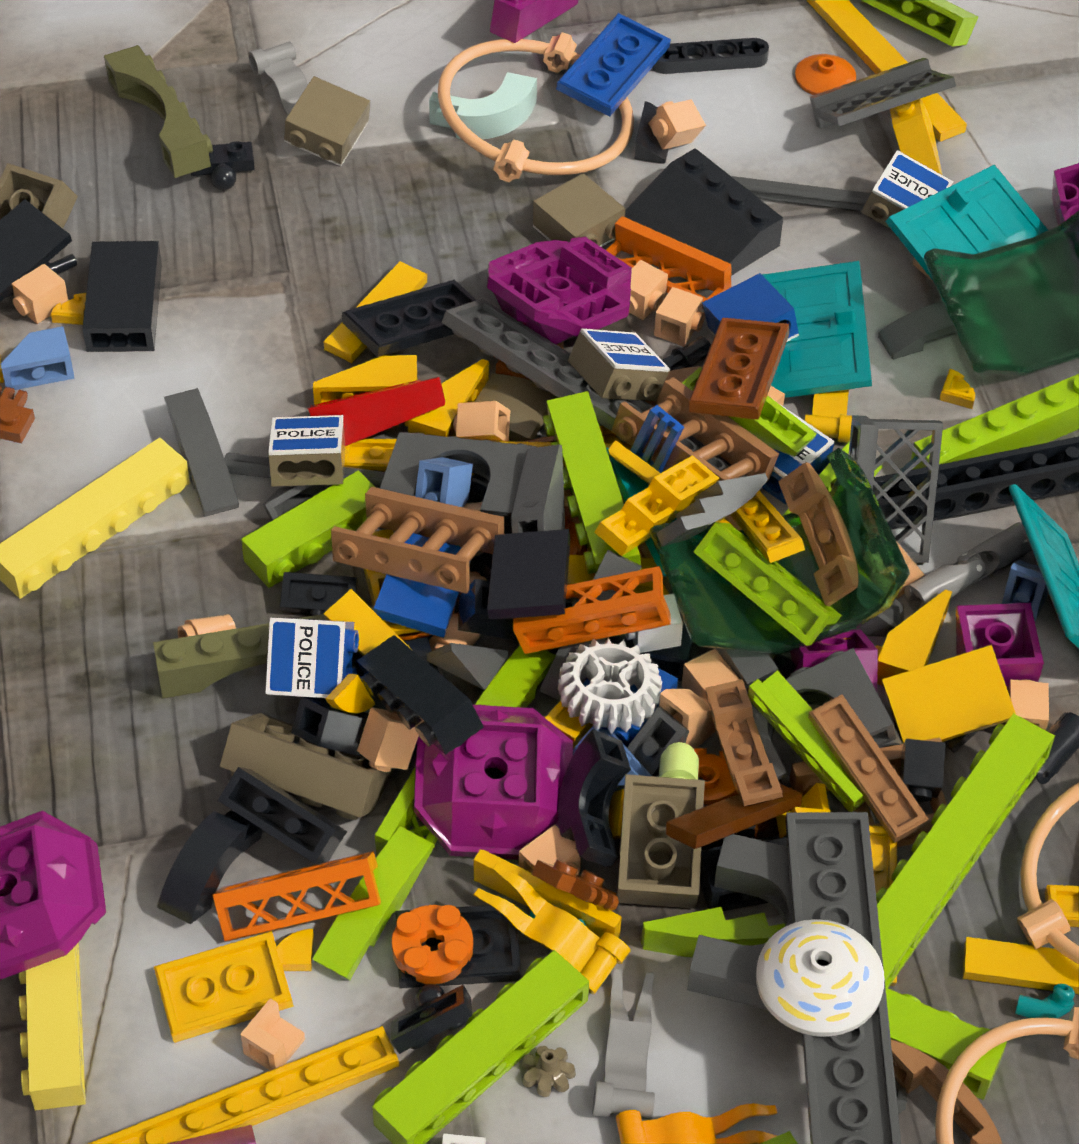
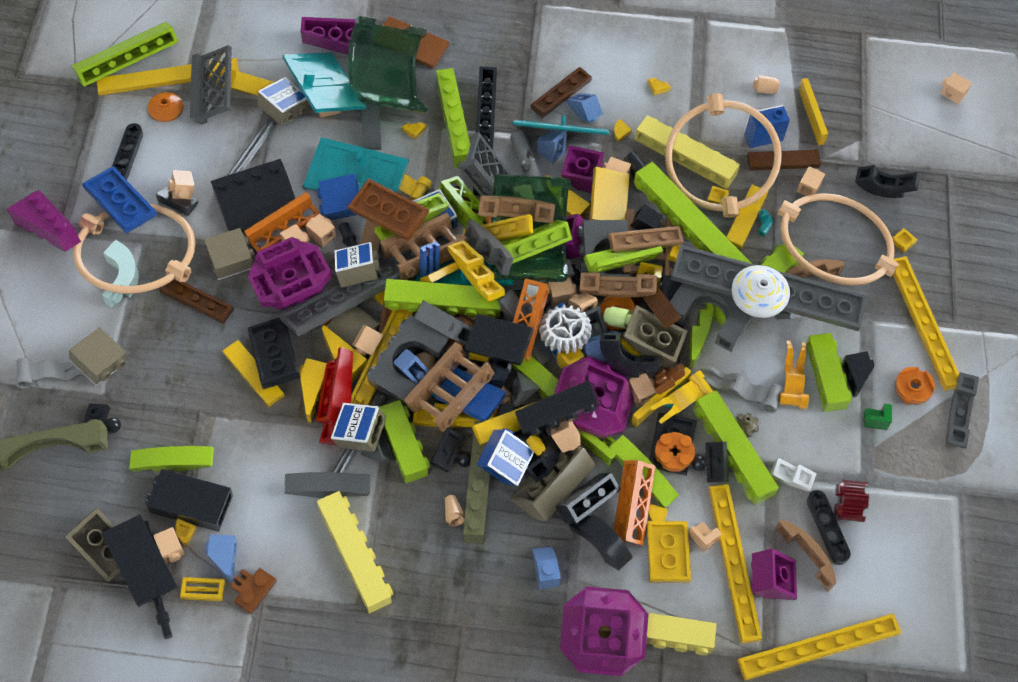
camera: 75 degrees left, 10 degrees up
none -> lime slope [129,446,214,472]
none -> reddish brown tile [159,279,234,324]
none -> medium blue slope [532,546,561,589]

